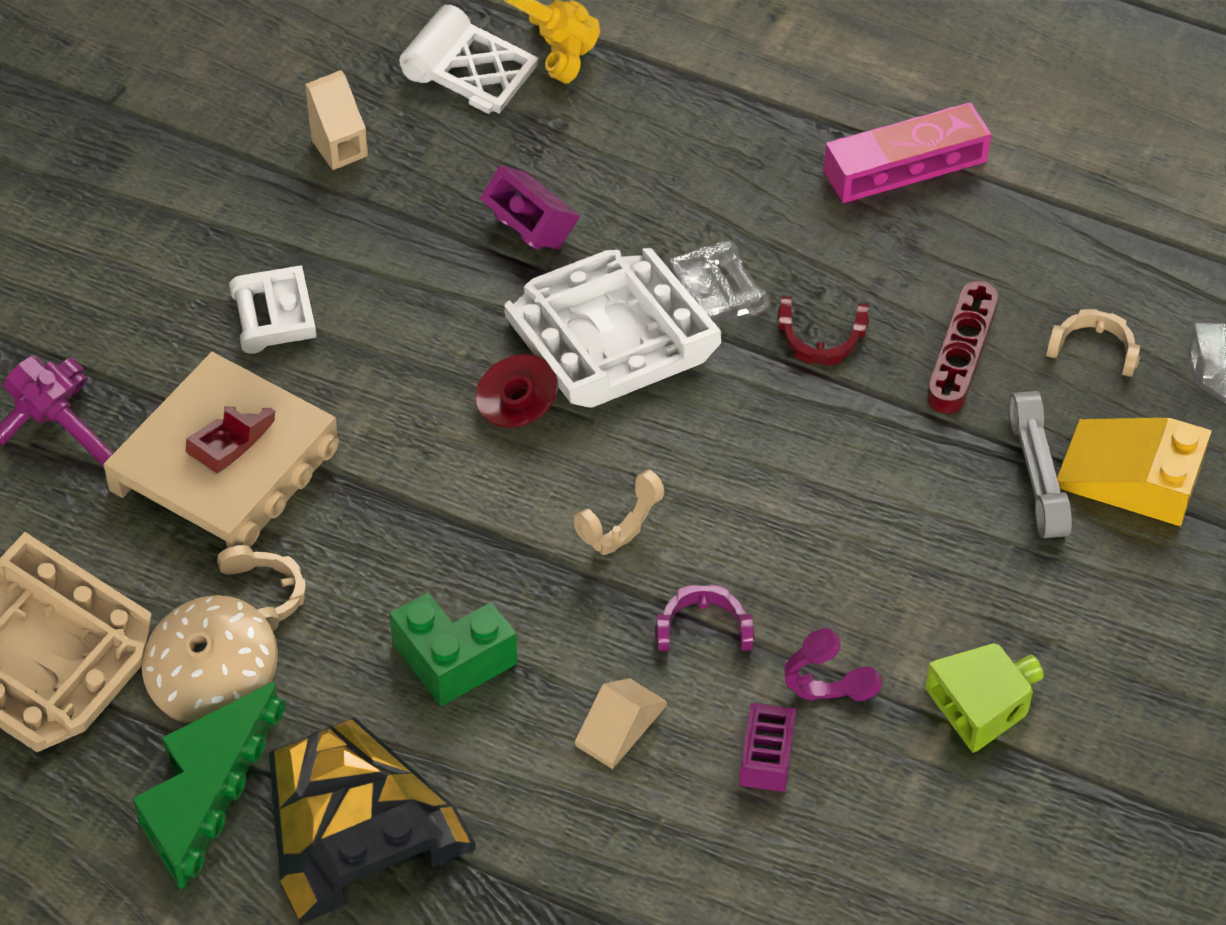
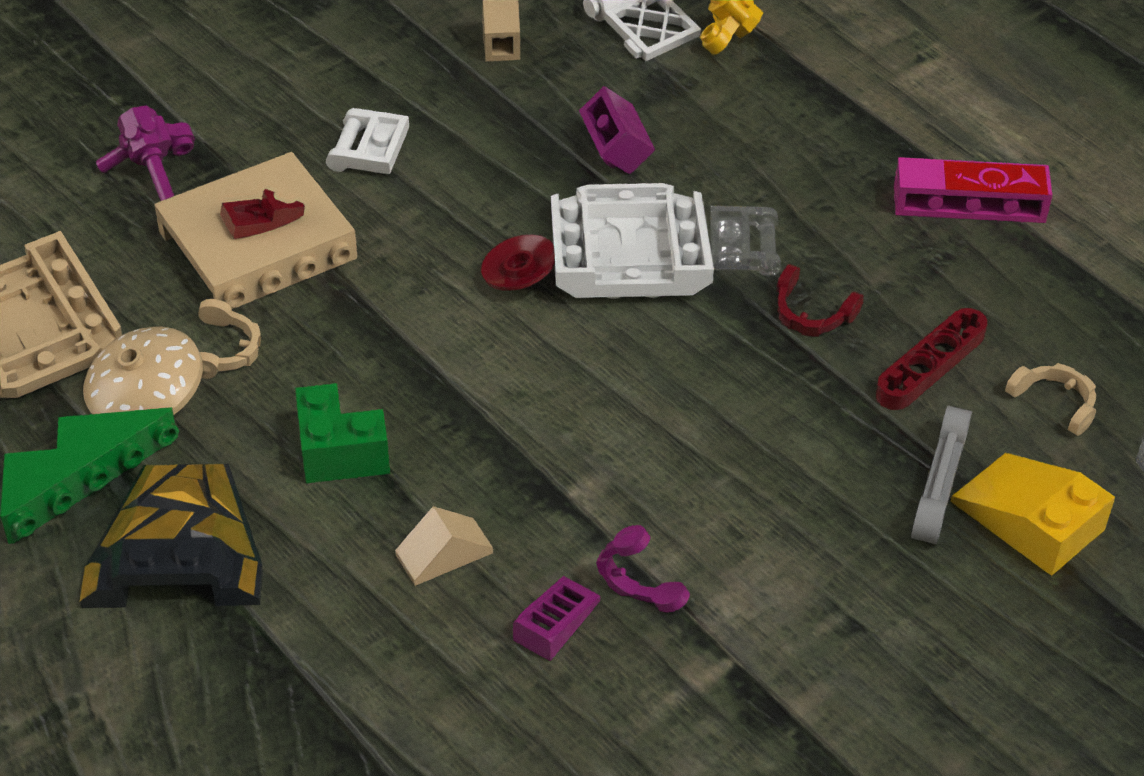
camera: 25 degrees right, 5 degrees down
tan piece [574,469,664,555] -> none
magenta piece [655,584,755,651] -> none
lime torso [925,643,1043,753] -> none

